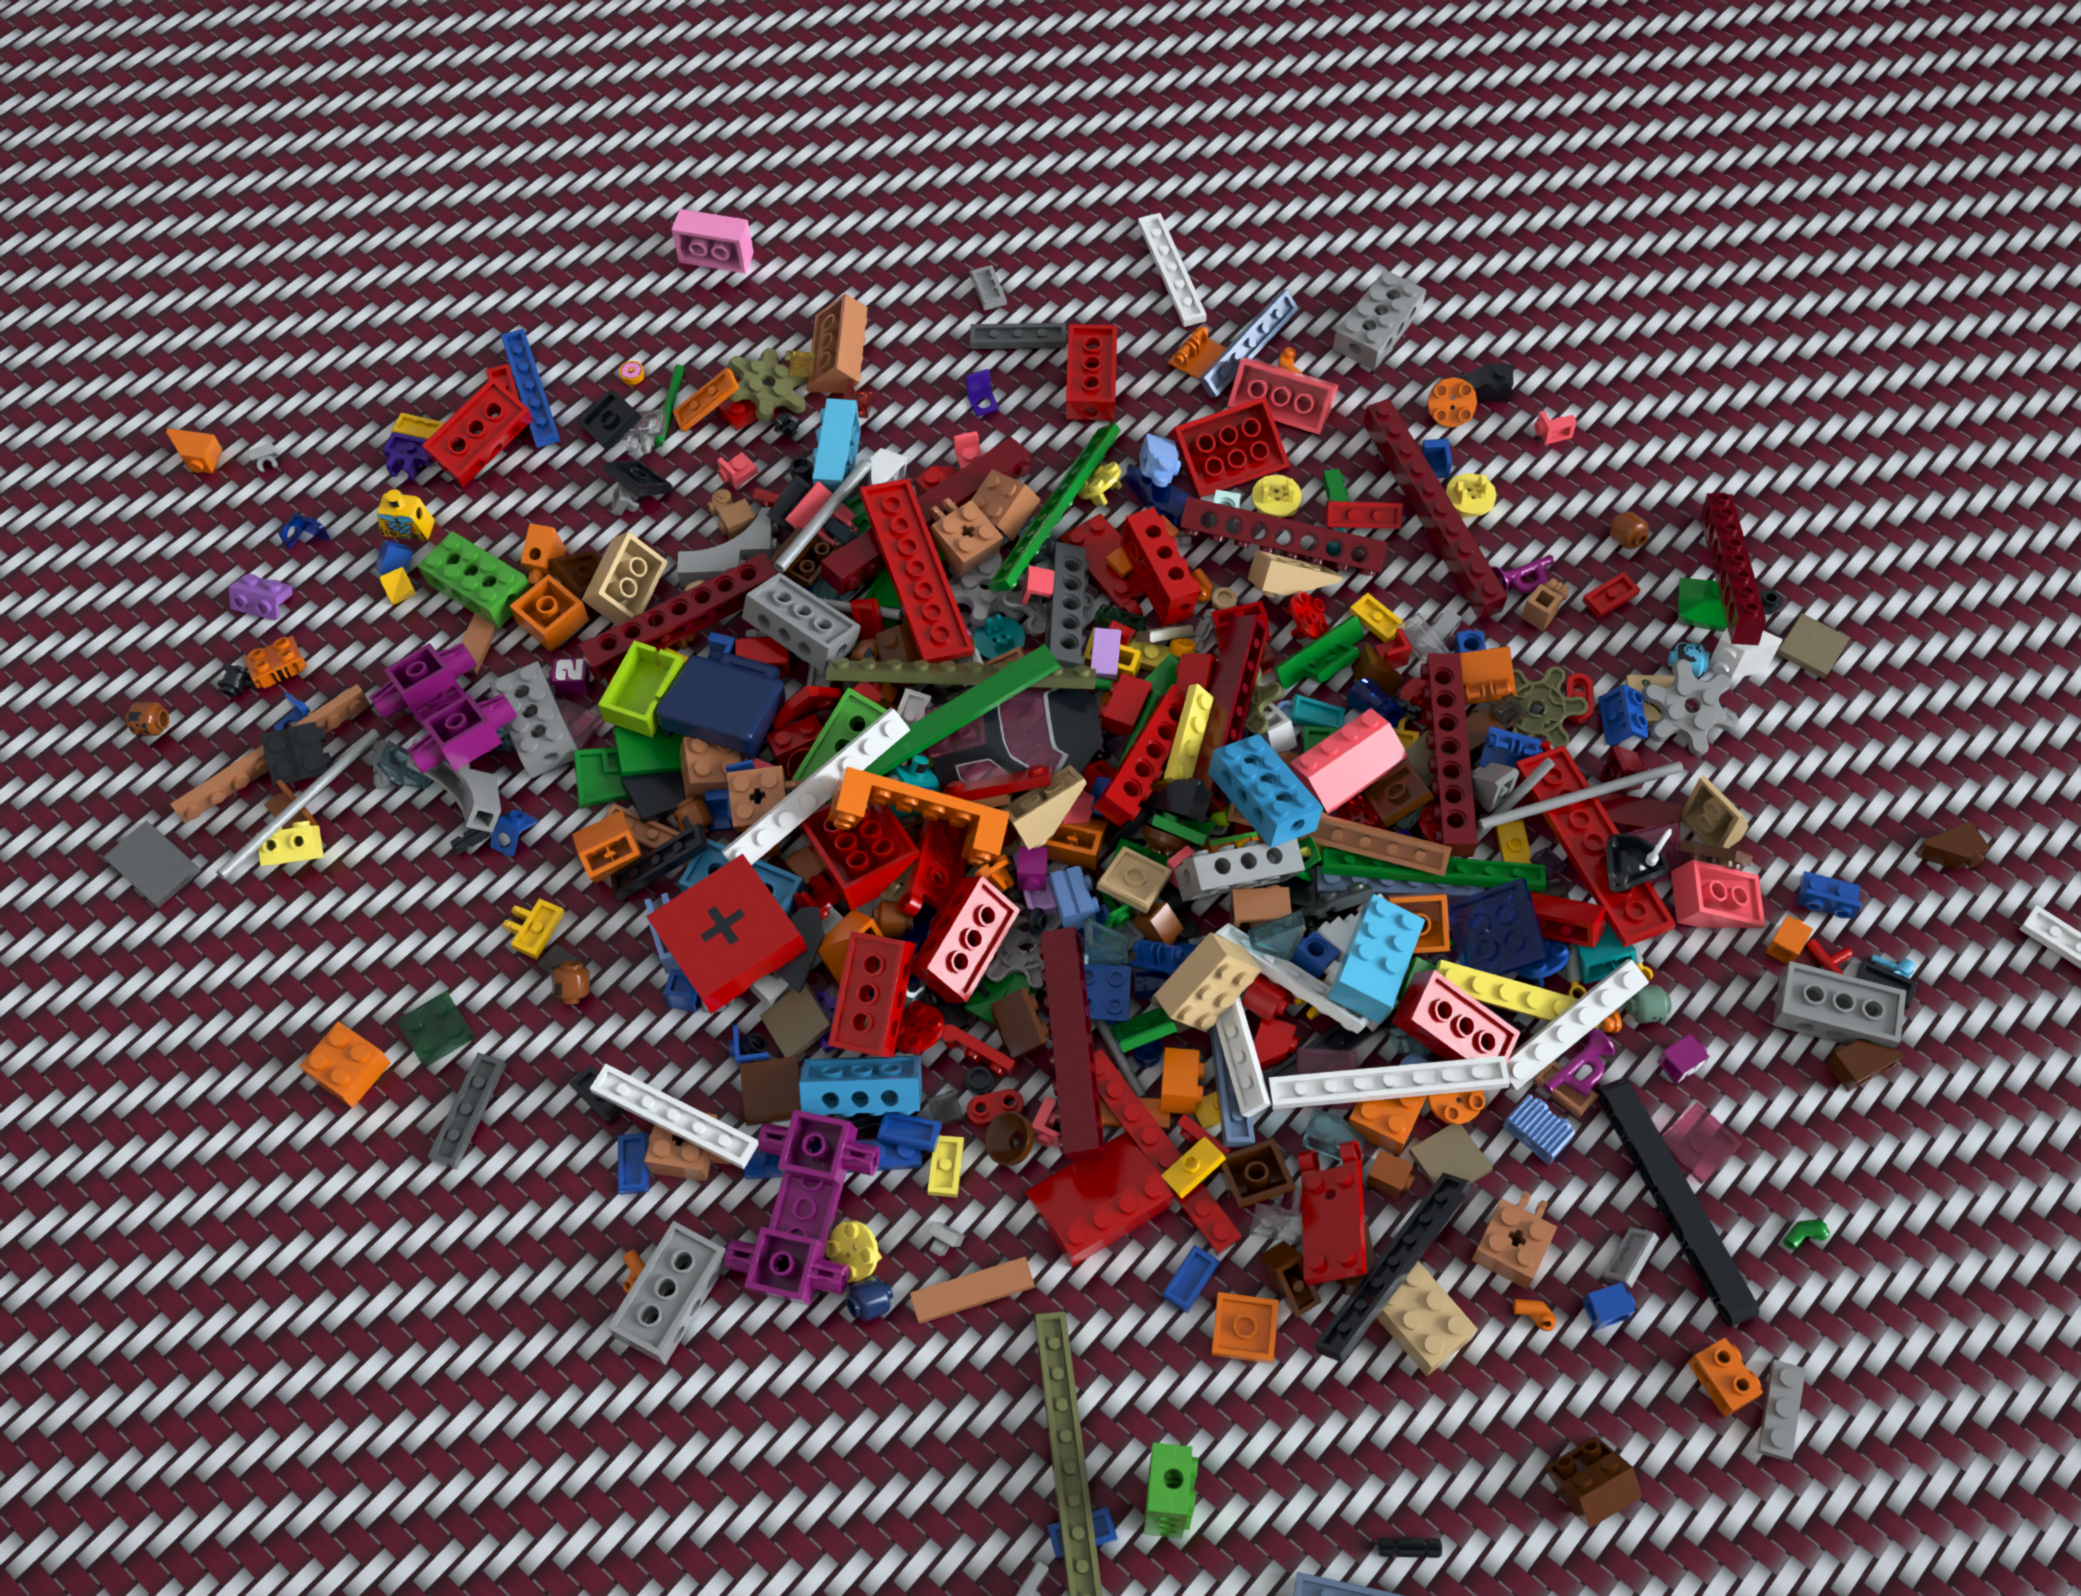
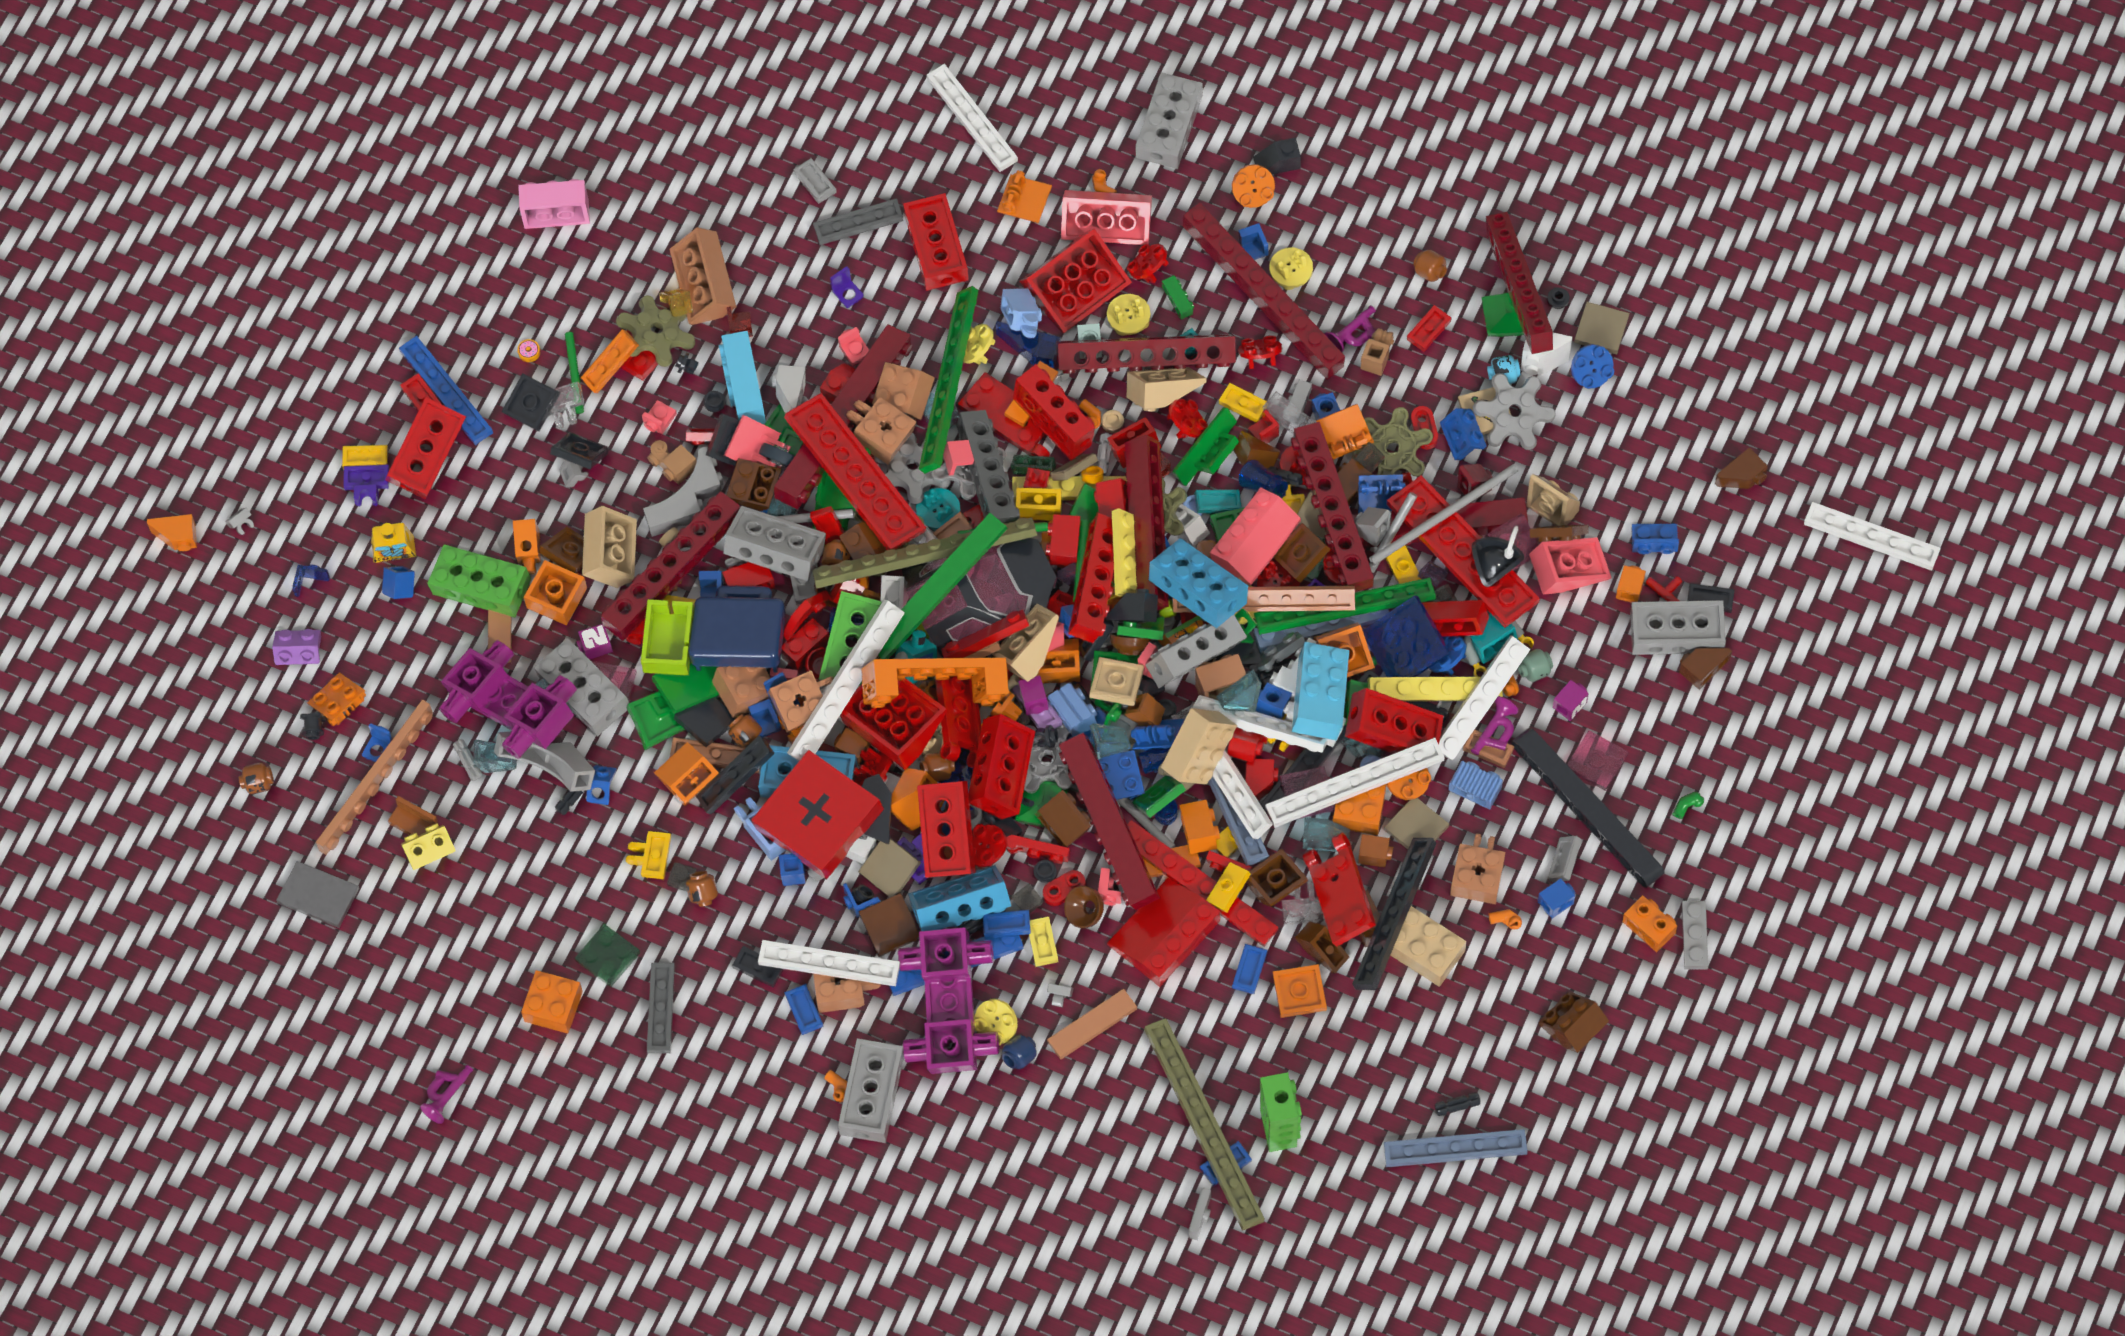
camera: 15 degrees left, 5 degrees up
light grey piece [216,729,380,879] -> none
black plate [260,721,332,787] -> none
yellow slope [379,567,416,605] -> none
light grey piece [773,459,872,573] -> none
lavender tile [1091,628,1121,680] -> none
sand blue plate [1198,289,1299,398] -> none
red plate [1325,501,1403,529] -> none
coral bracket [1534,411,1577,445] -> none
medium azure hand [1871,955,1915,978] -> none
none -> magenta piece [420,1065,473,1124]
none -> red plate [1127,244,1169,283]
none -> red plate [1238,335,1283,369]
none -> blue plate [1571,344,1614,389]

